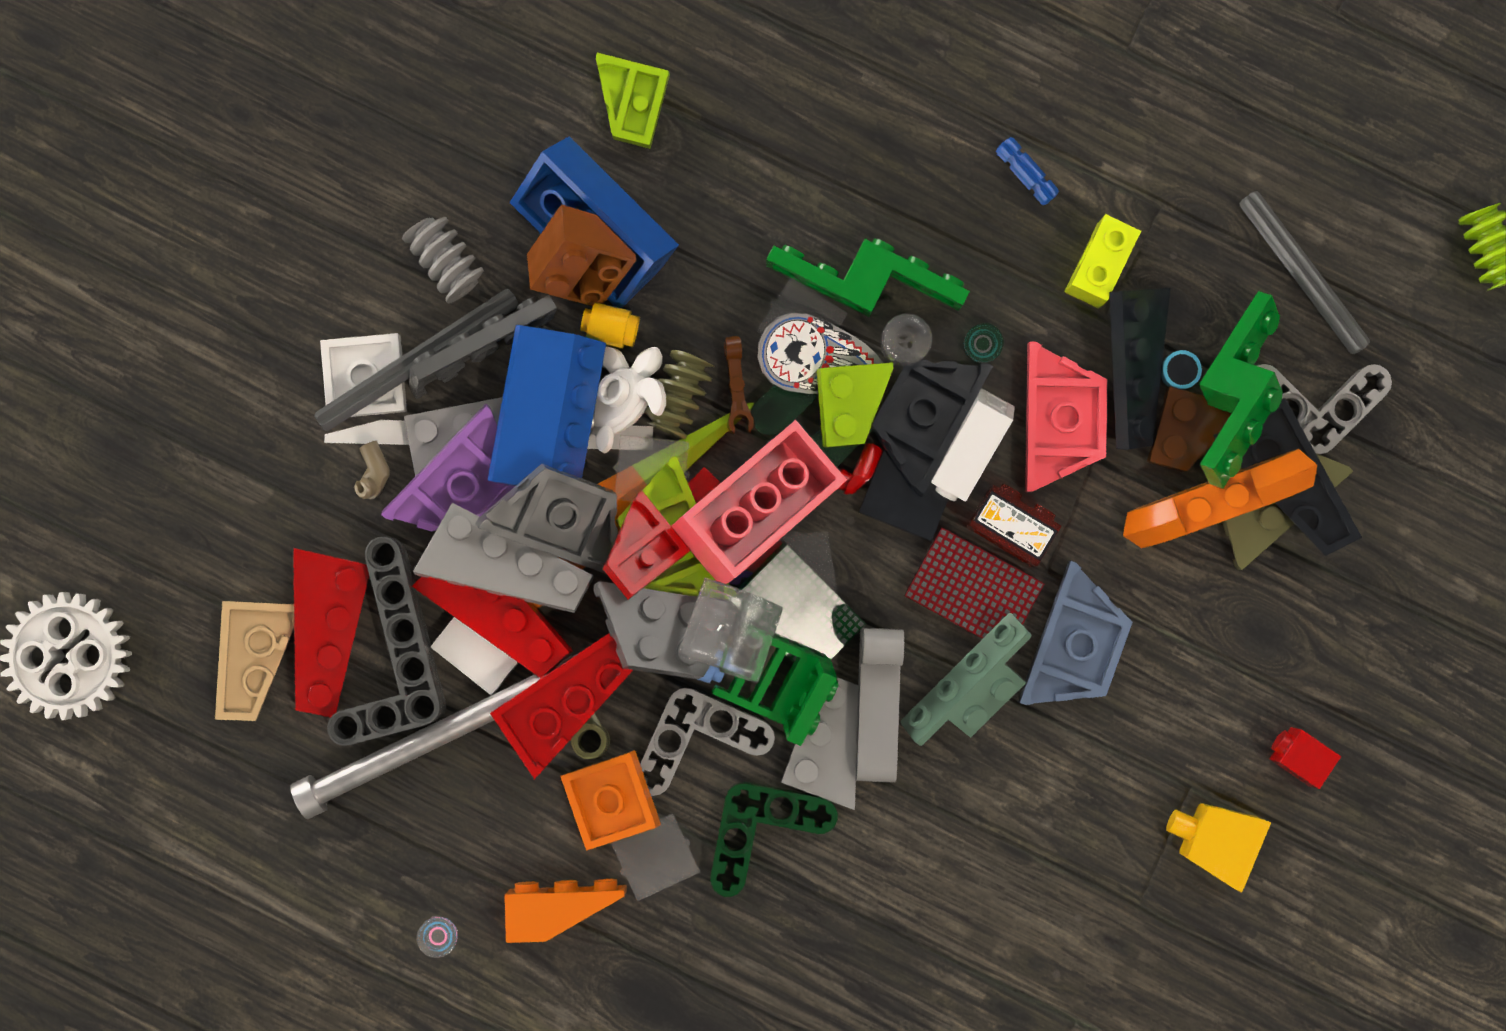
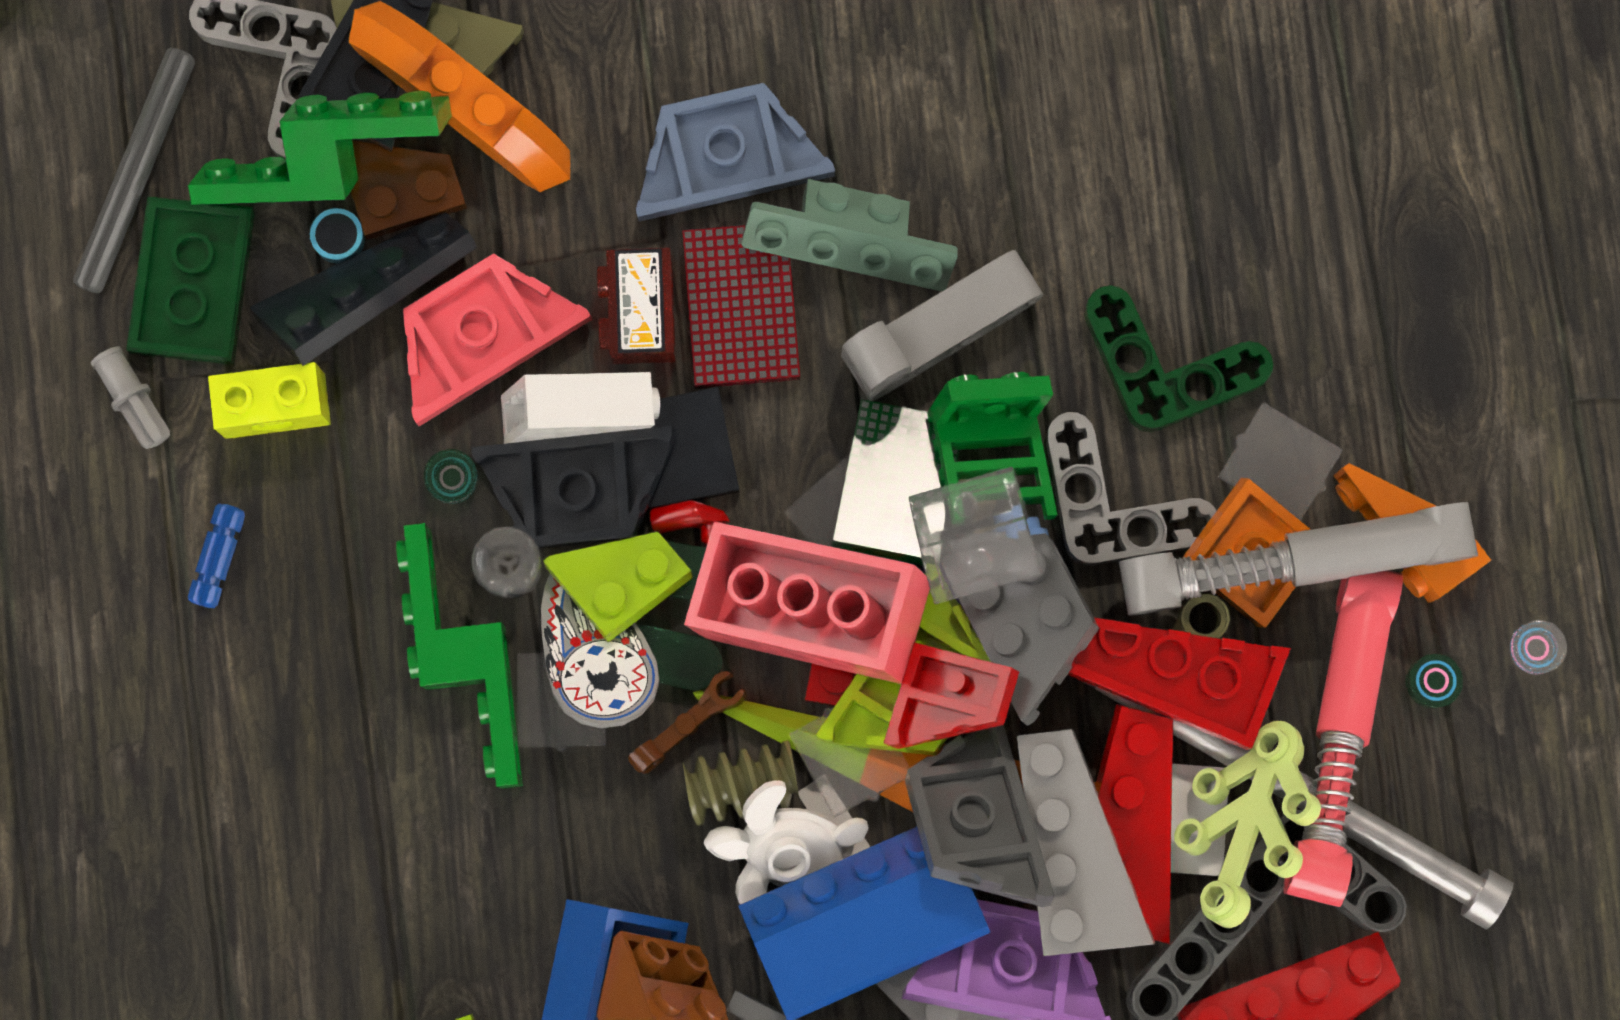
camera: 125 degrees left, 5 degrees down
yellow brick [580,303,640,349] -> none
light grey wing [781,677,859,810] -> none
none -> light grey axle [91,346,170,449]
none -> dark green tile [126,197,255,365]
none -> light grey piece [1119,502,1478,616]
none -> yellowish green plant [1174,721,1321,928]
none -> coral piece [1284,570,1403,907]
none -> clear green tile [1406,654,1463,709]

